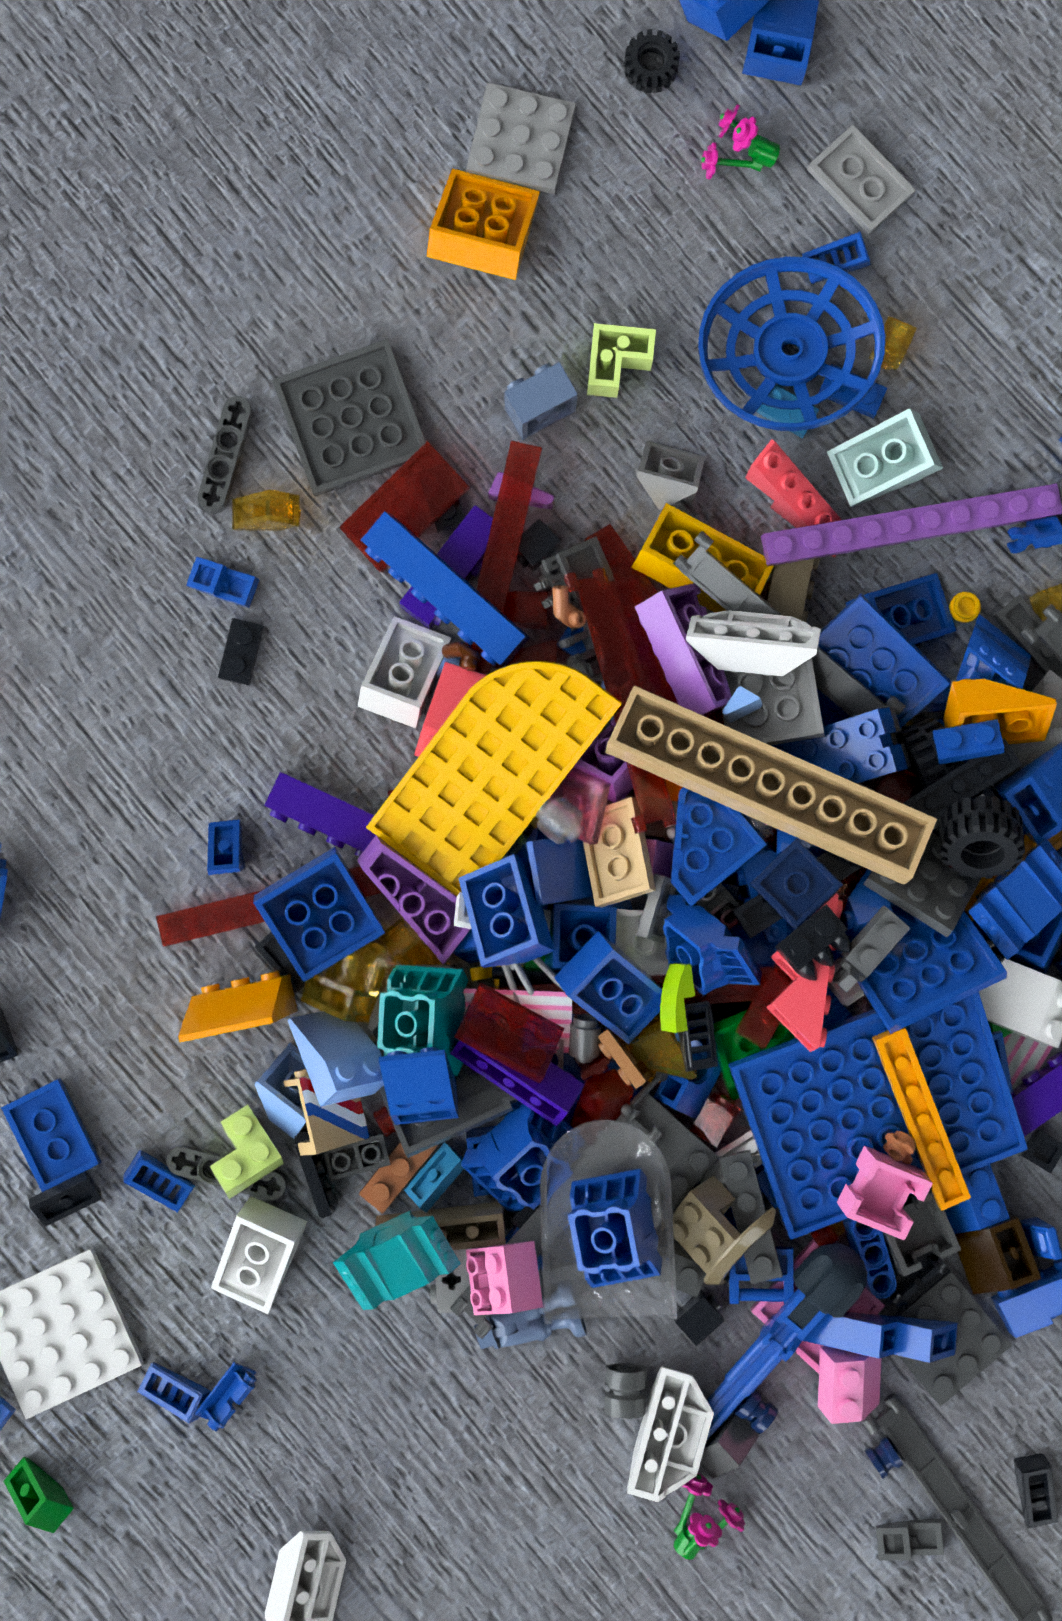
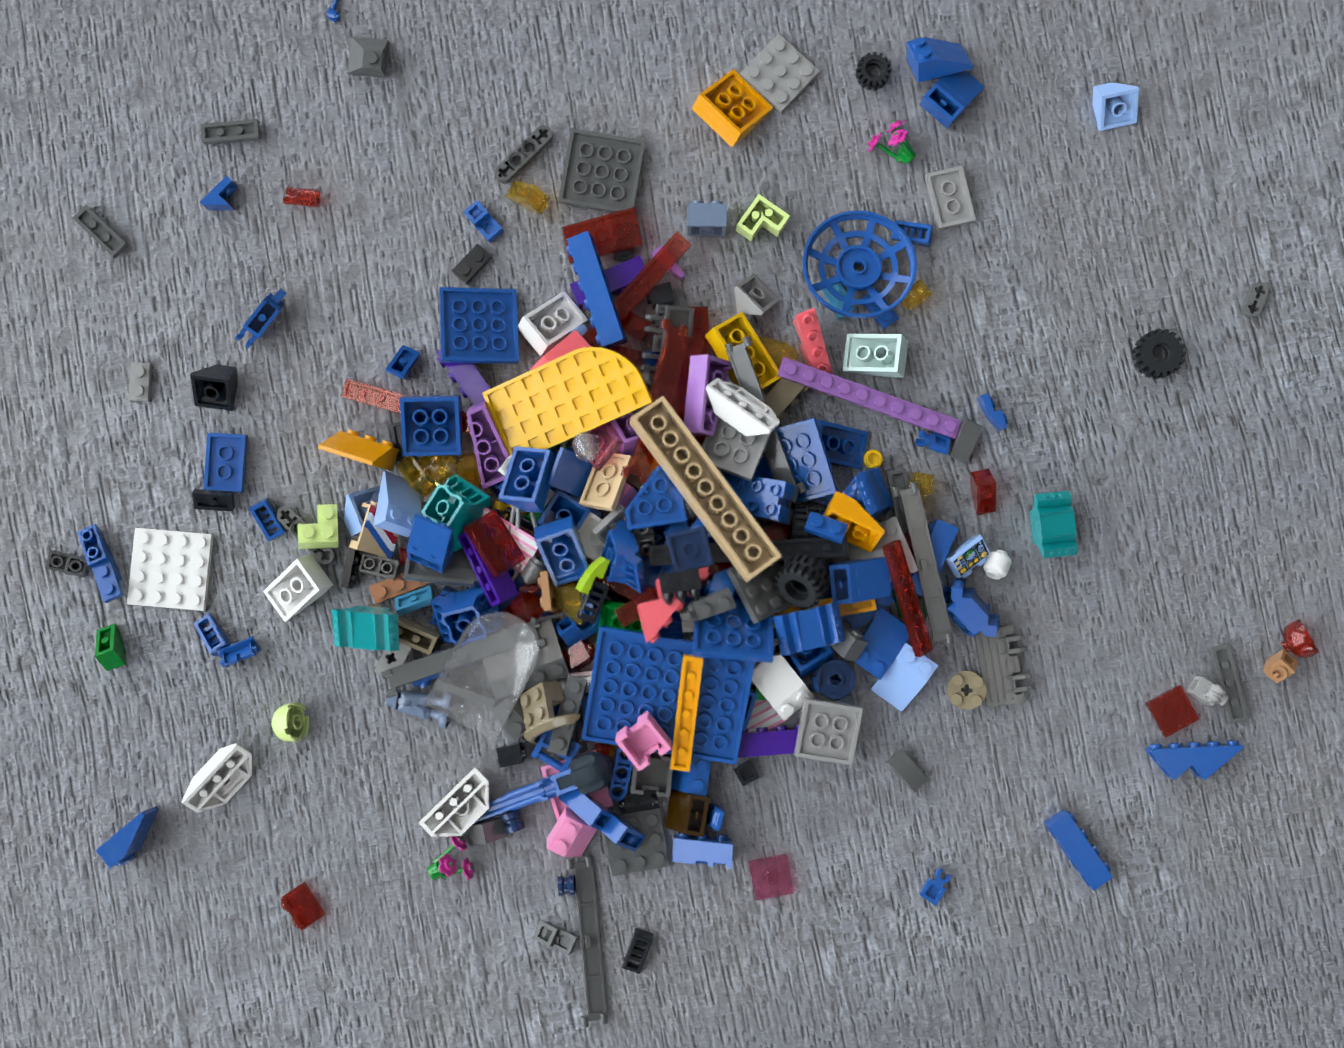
camera: 30 degrees right, 0 degrees up
reddish brown arm [442,641,481,671] -> none
bright pink slope [466,1241,543,1315] -> none
nougat arm [552,585,586,628] -> none
blue slope [568,1169,662,1288] -> none
dark grey wheel [604,1363,646,1419] -> none
light blue slope [722,686,763,723] -> none
nougat plate [883,1131,916,1164] -> none
none -> yellowish green cylinder [271,703,309,742]
none -> blue plate [439,287,519,364]
none -> clear yellow slope [759,336,798,369]

